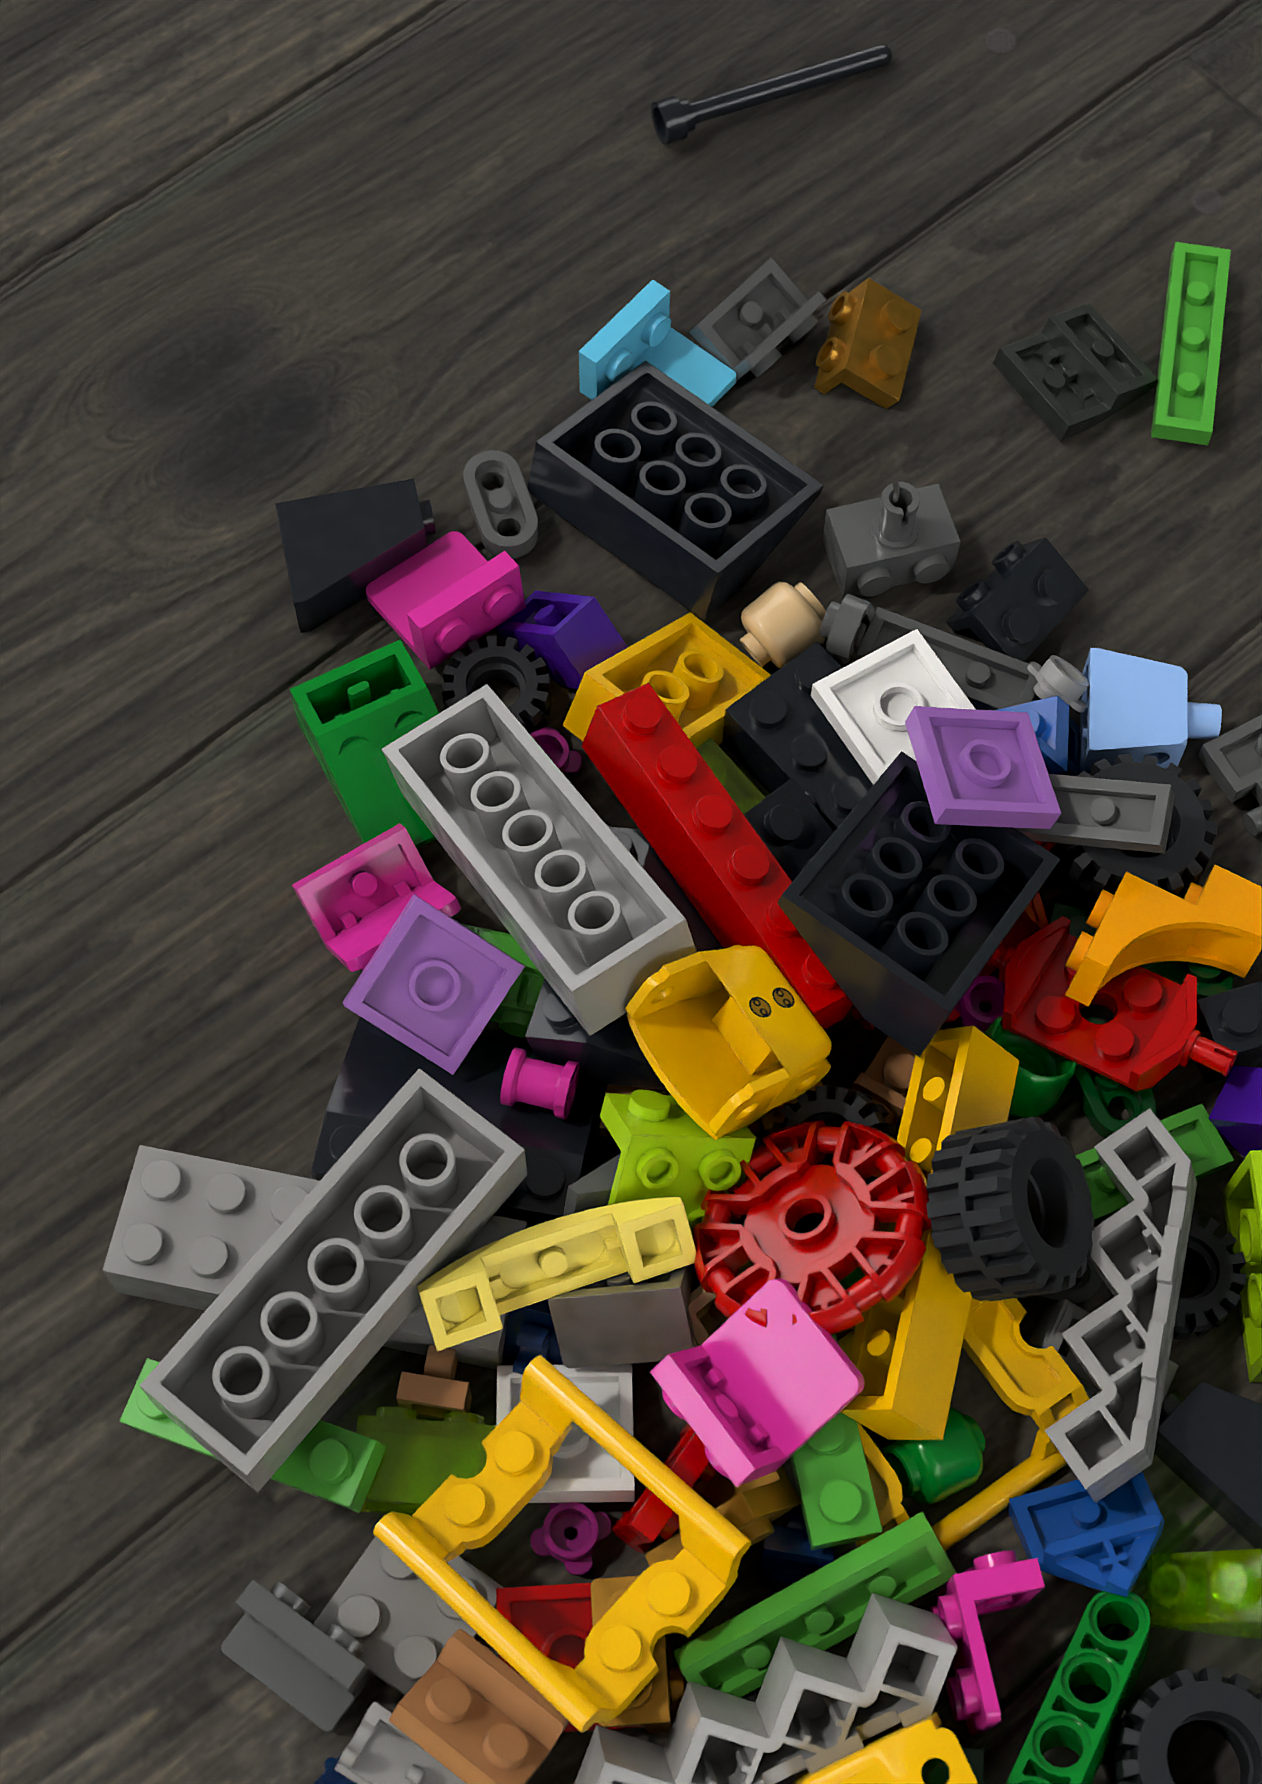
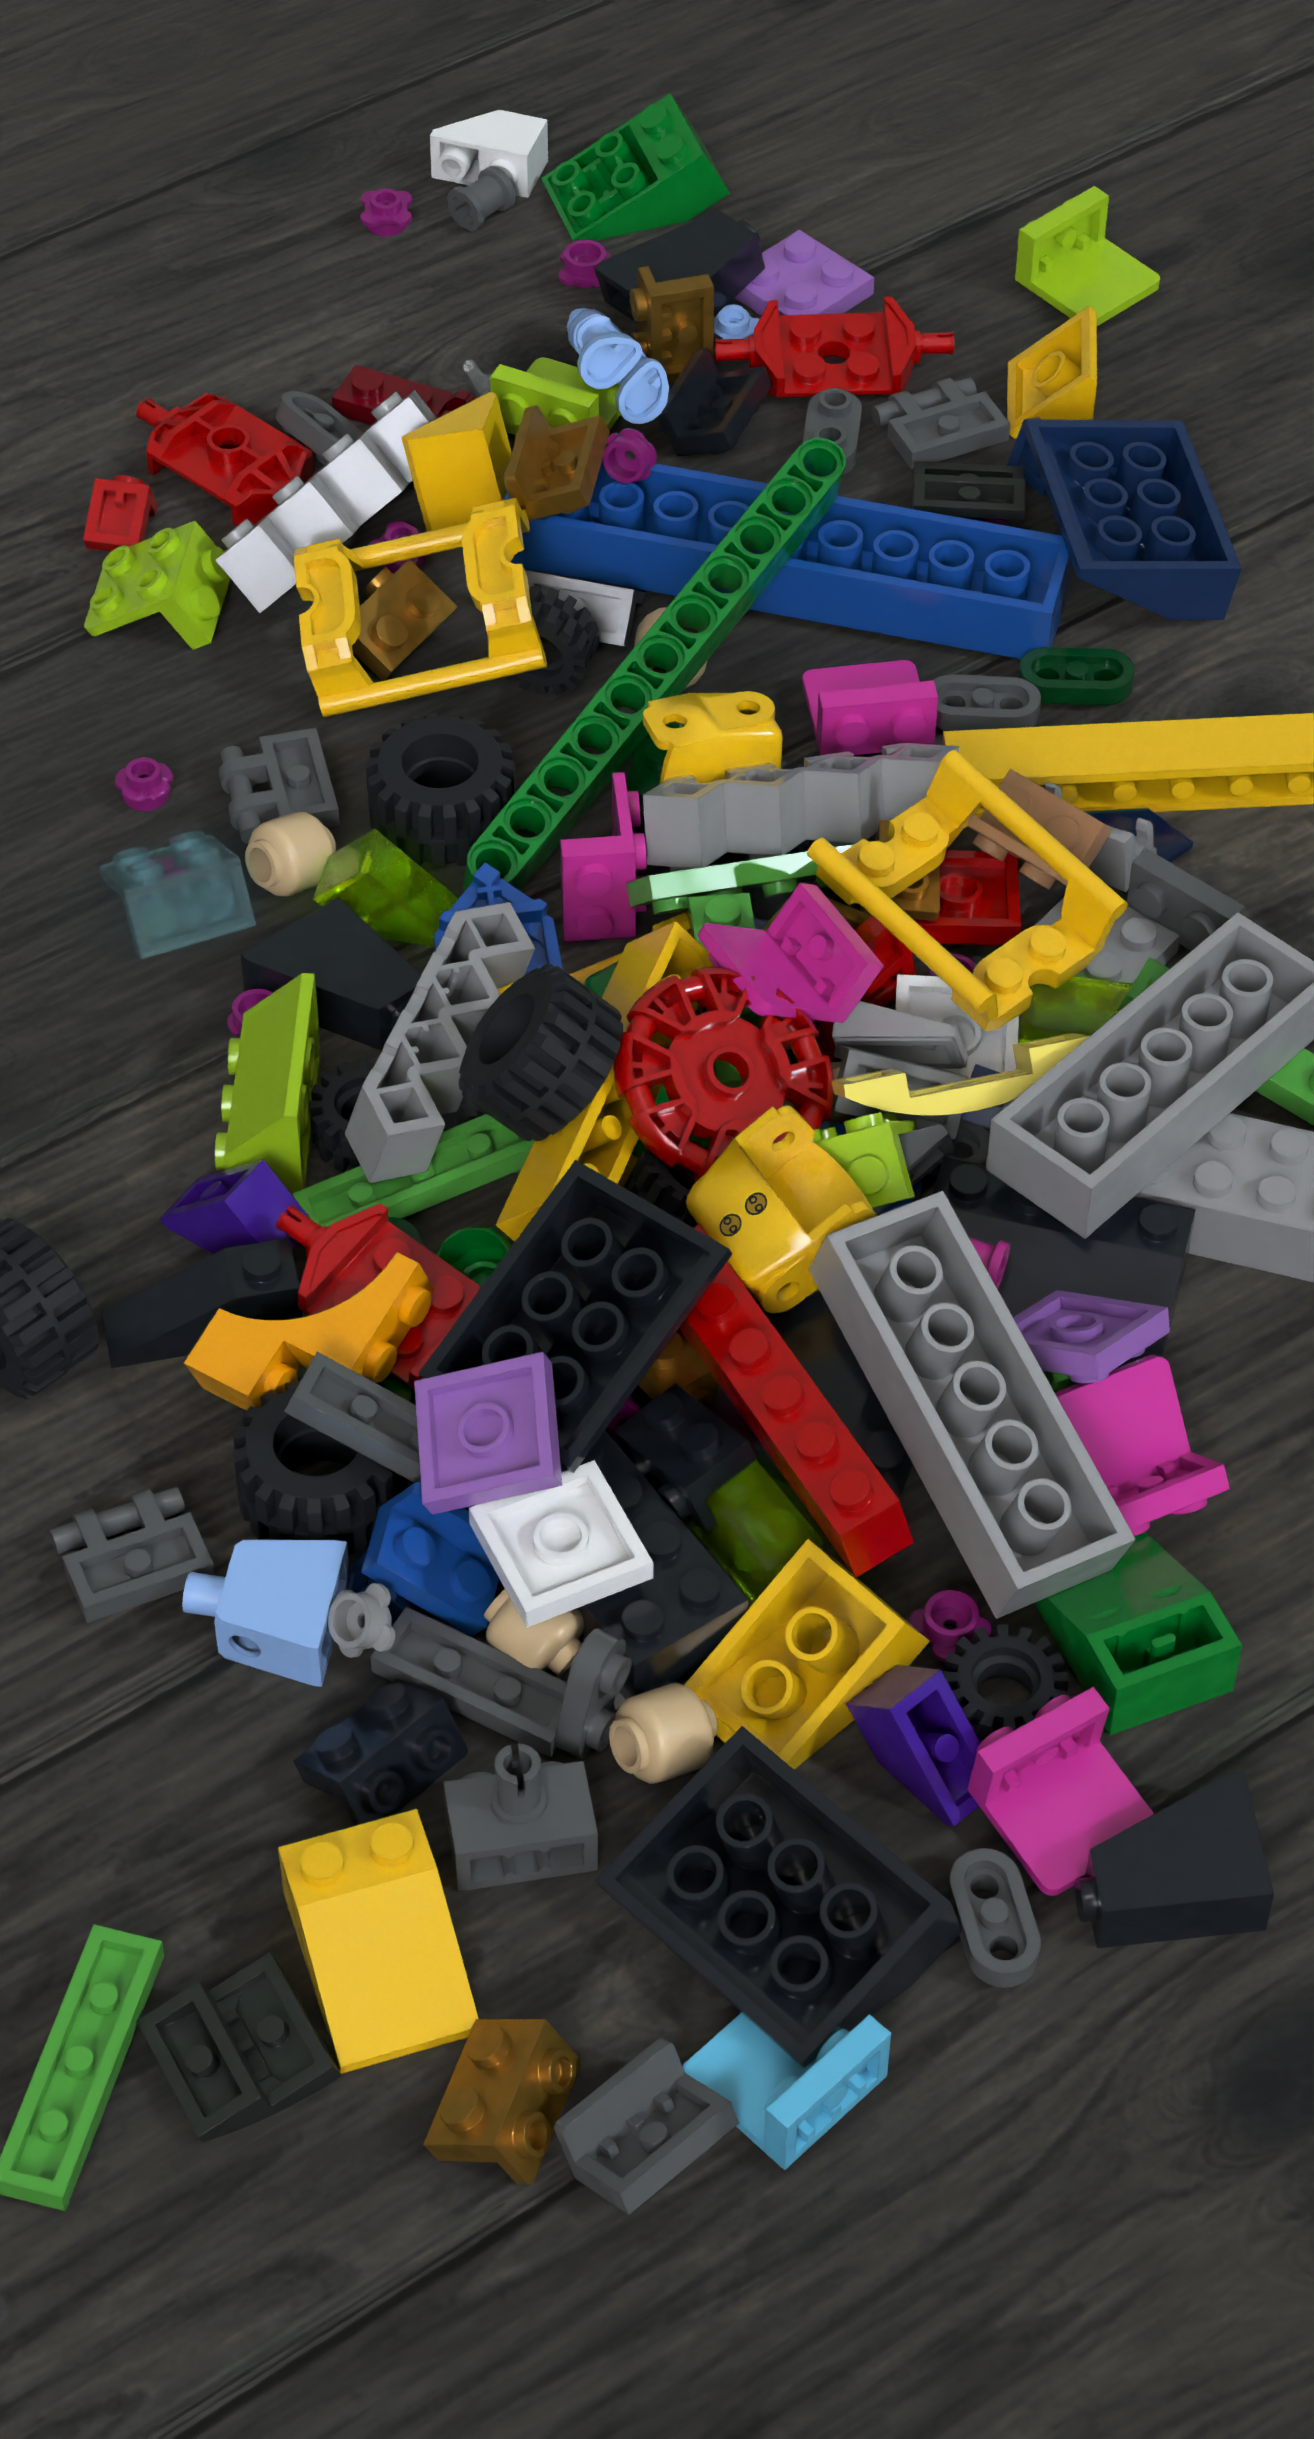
camera: 175 degrees left, 15 degrees down
none -> yellow slope [278,1809,479,2074]
none -> light grey slope [832,1001,968,1069]

